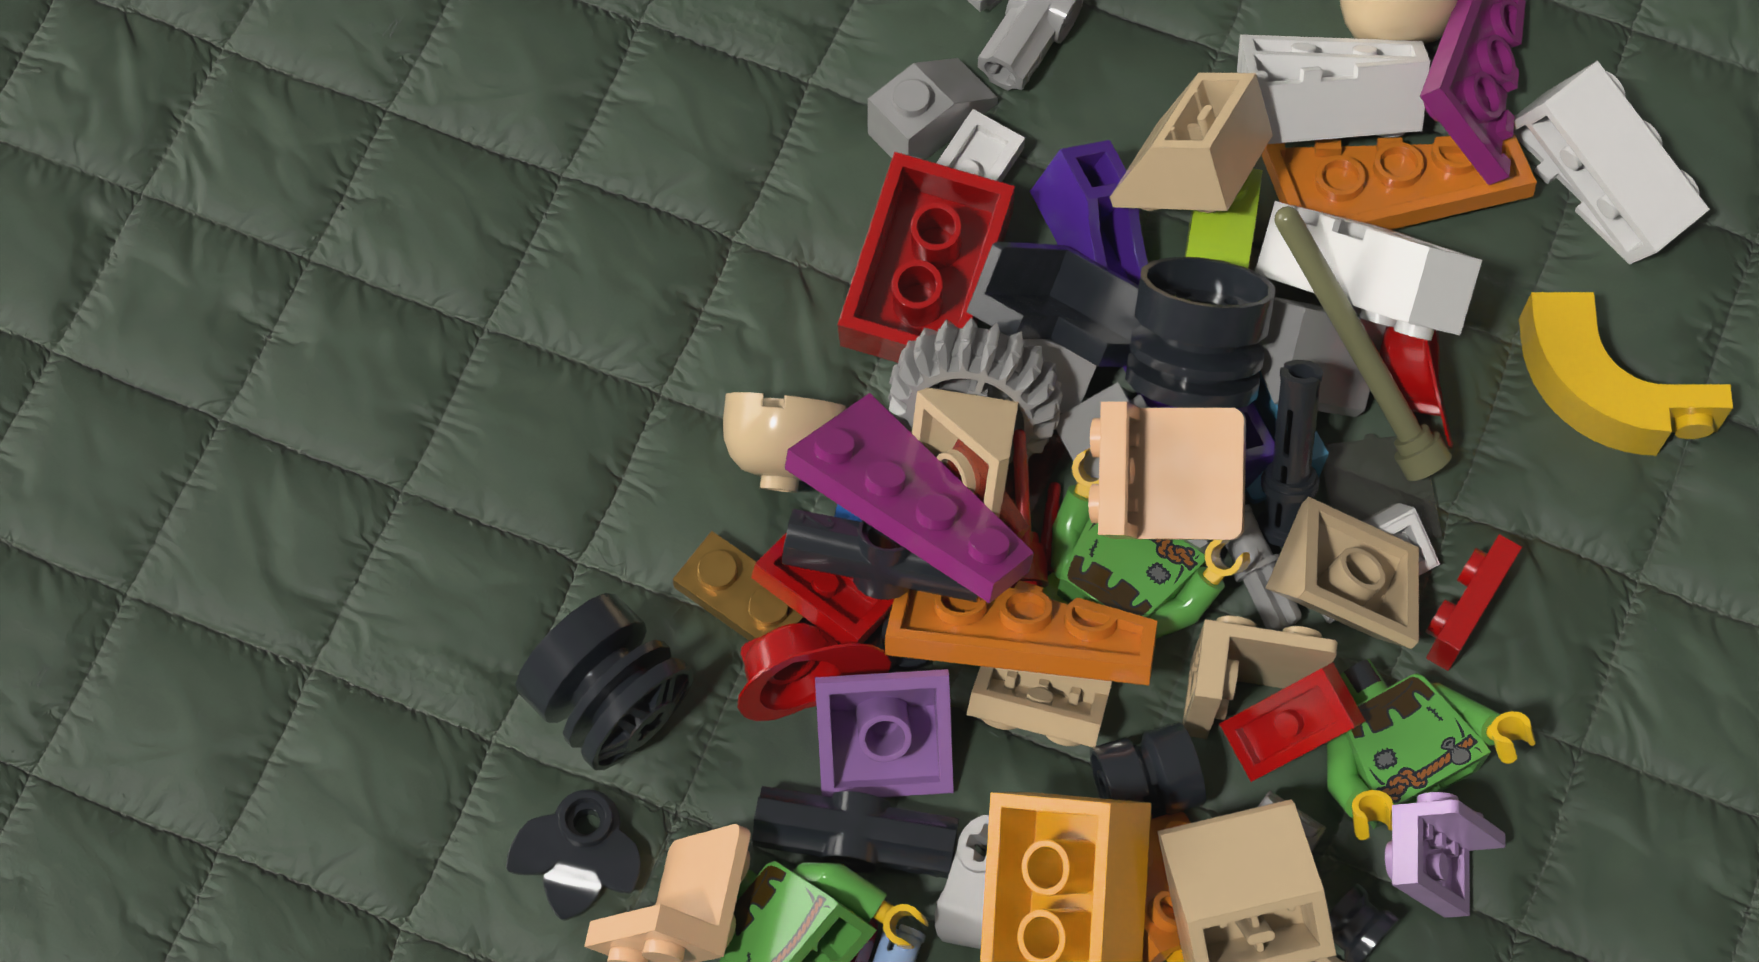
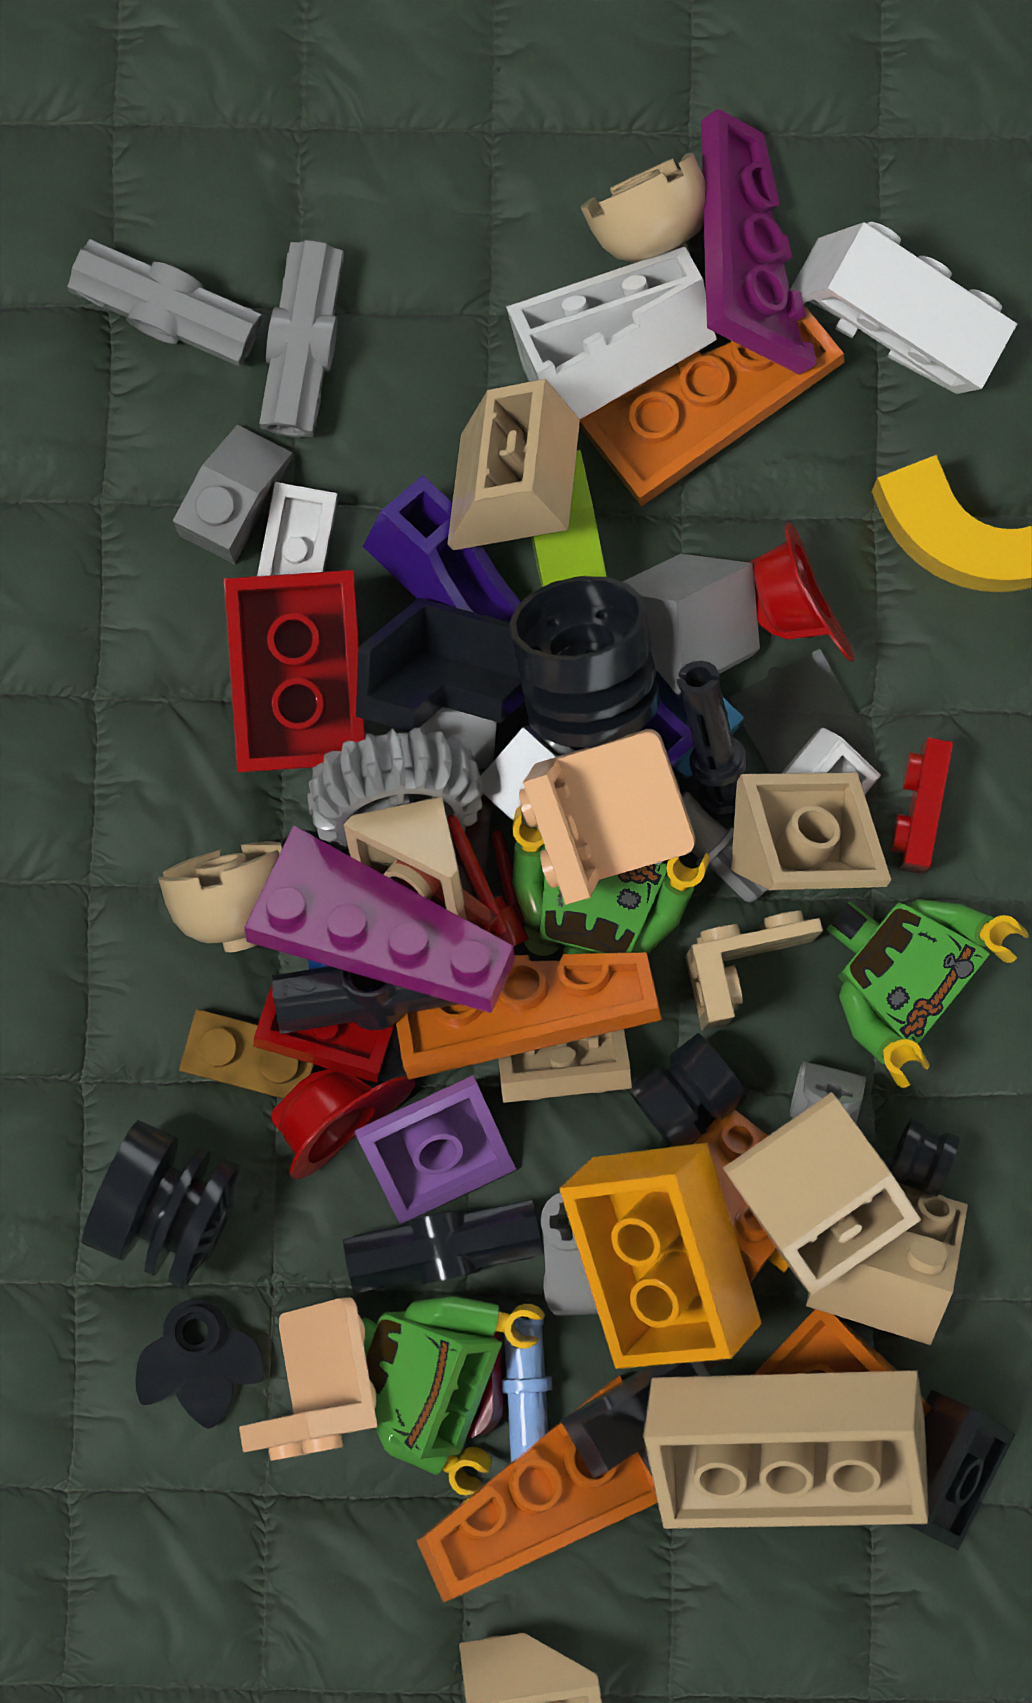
camera: 20 degrees left, 15 degrees up
red plate [1219,662,1365,782] -> none
white wedge [1255,201,1482,341] -> none
olive piece [1274,206,1452,481] -> none
lavender bracket [1385,792,1505,918] -> none

